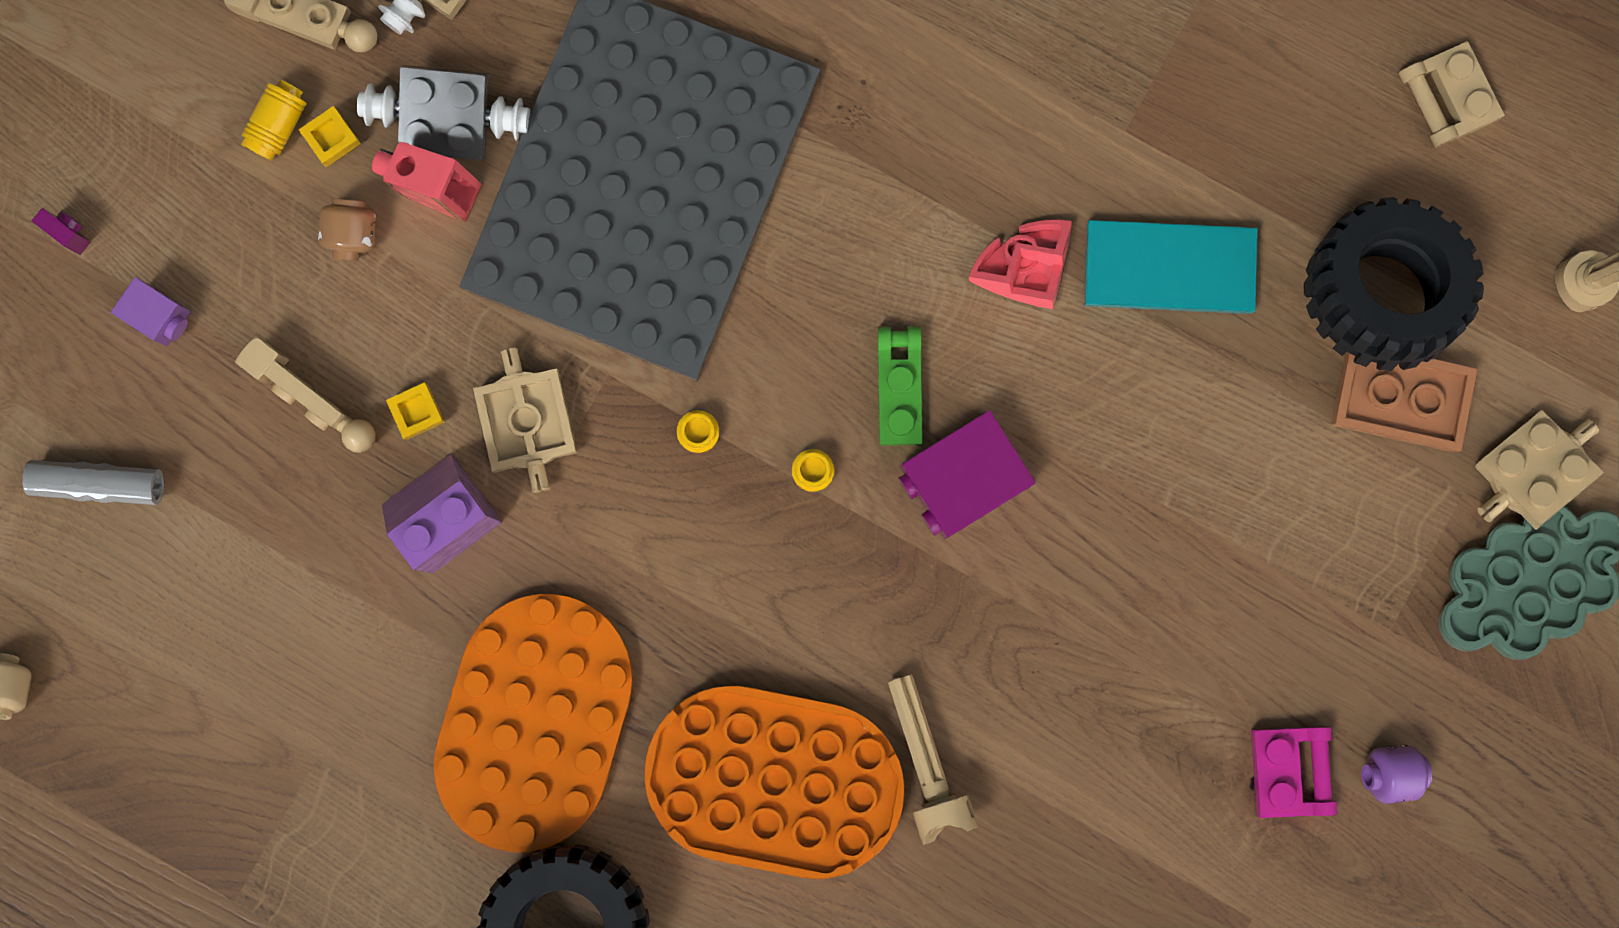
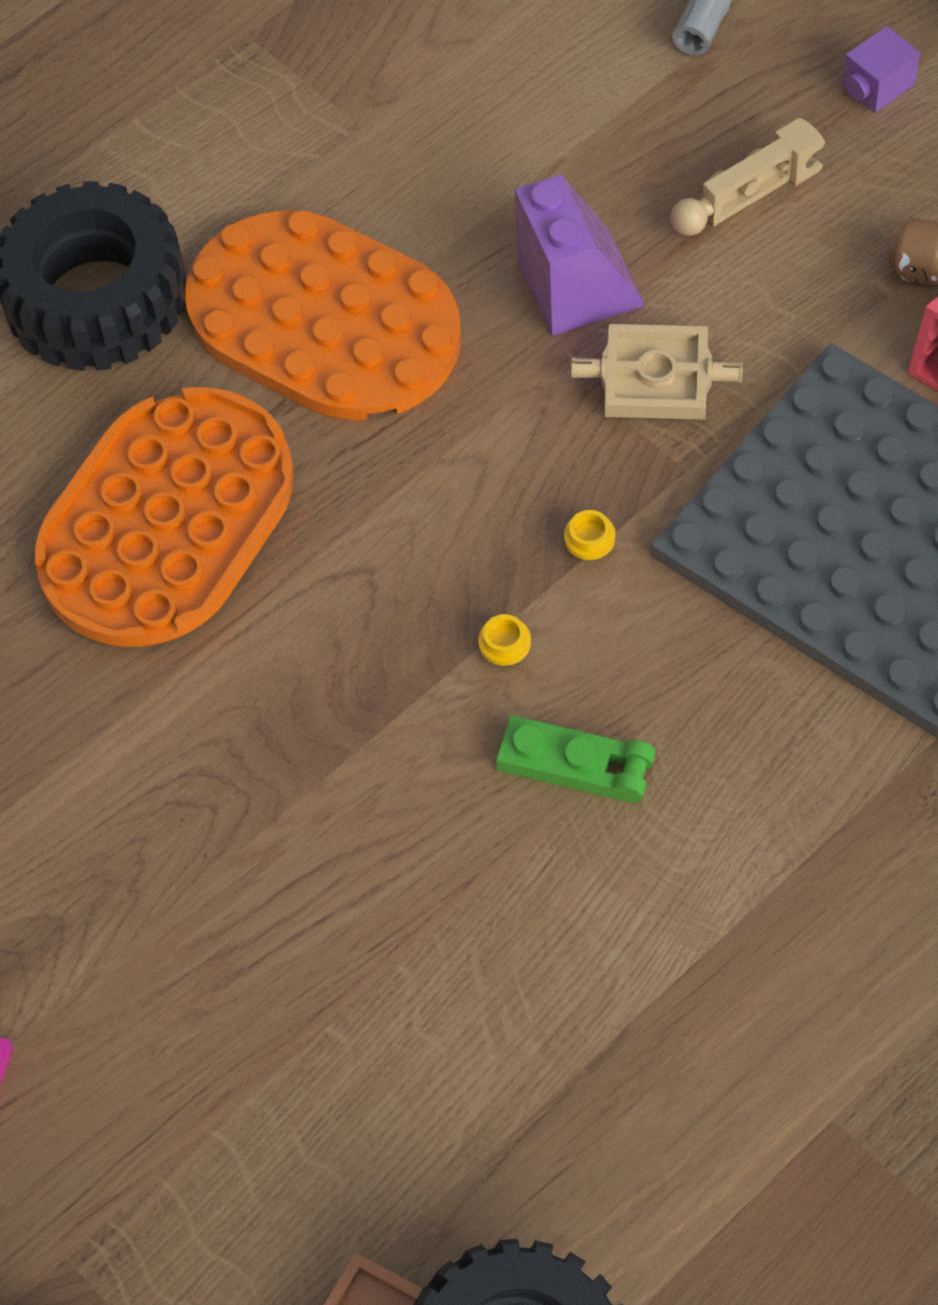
camera: 115 degrees right, 25 degrees down
yellow plate [386,382,445,441] -> none
tan piece [888,675,979,845] -> none
magenta brick [898,410,1036,540] -> none
coral brick [969,220,1072,309] -> none
teal tile [1084,220,1258,314] -> none

